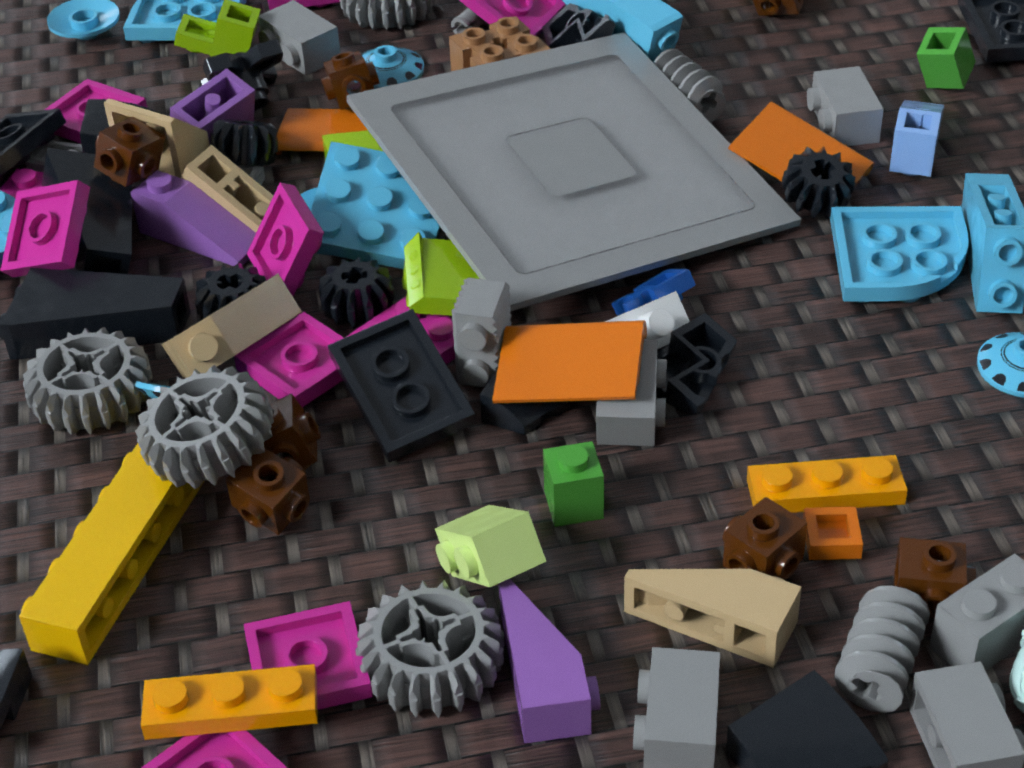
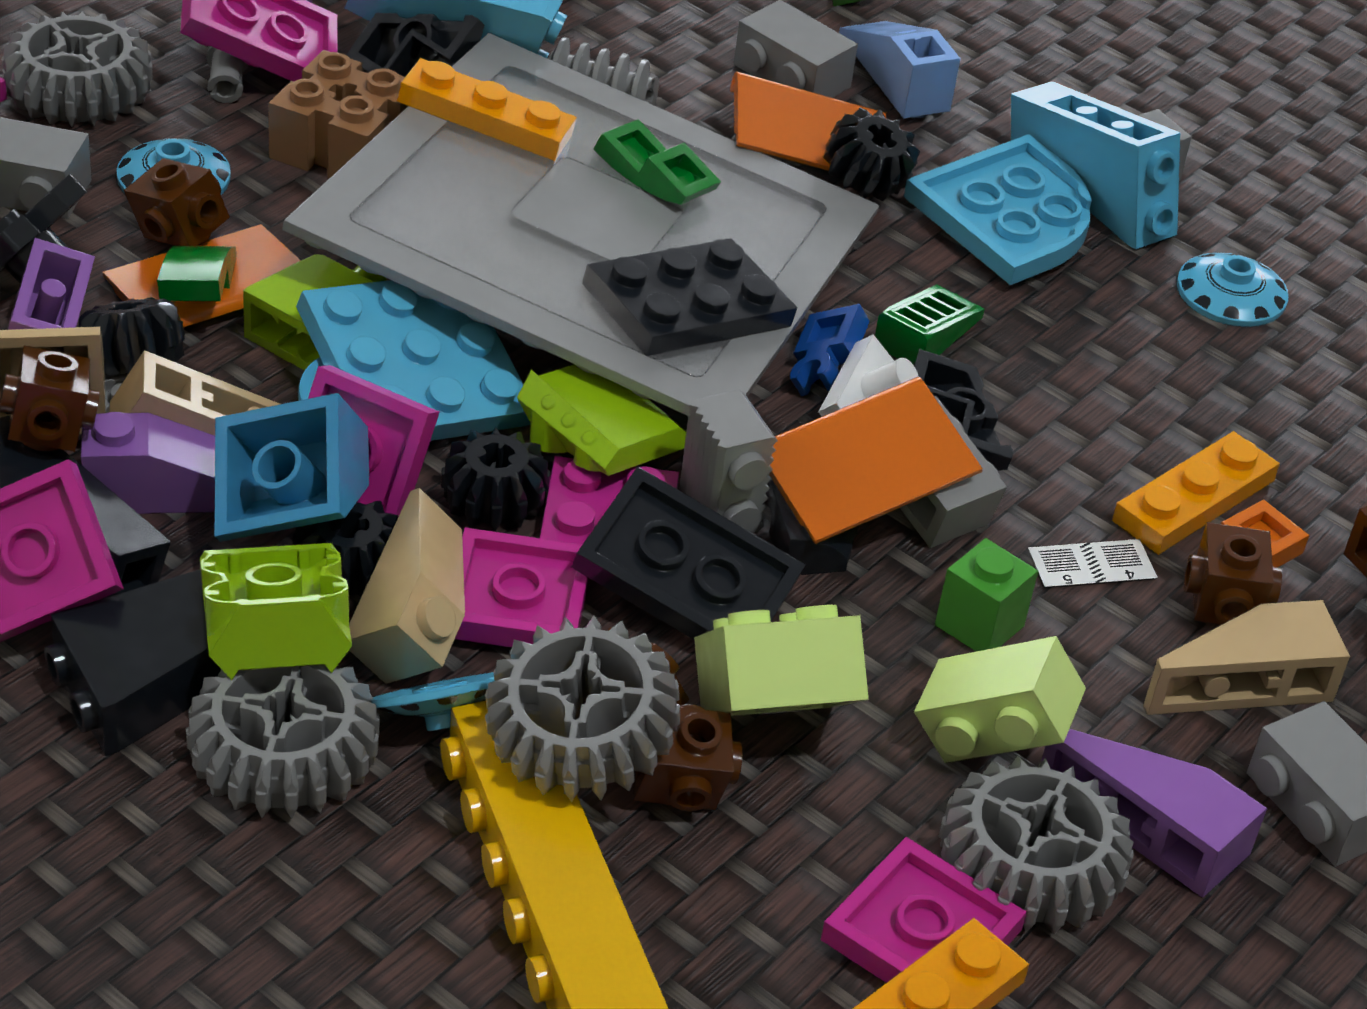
camera: 45 degrees left, 0 degrees up
none -> green slope [157,246,237,301]
none -> lime slope [200,543,352,680]
none -> dark azure slope [214,393,369,542]
none -> light orange plate [397,58,577,161]
none -> black plate [582,238,798,356]
none -> green slope [593,119,721,205]
none -> yellowish green brick [694,605,869,716]
none -> green slope [875,284,985,365]
none -> white sticker [1028,539,1158,587]

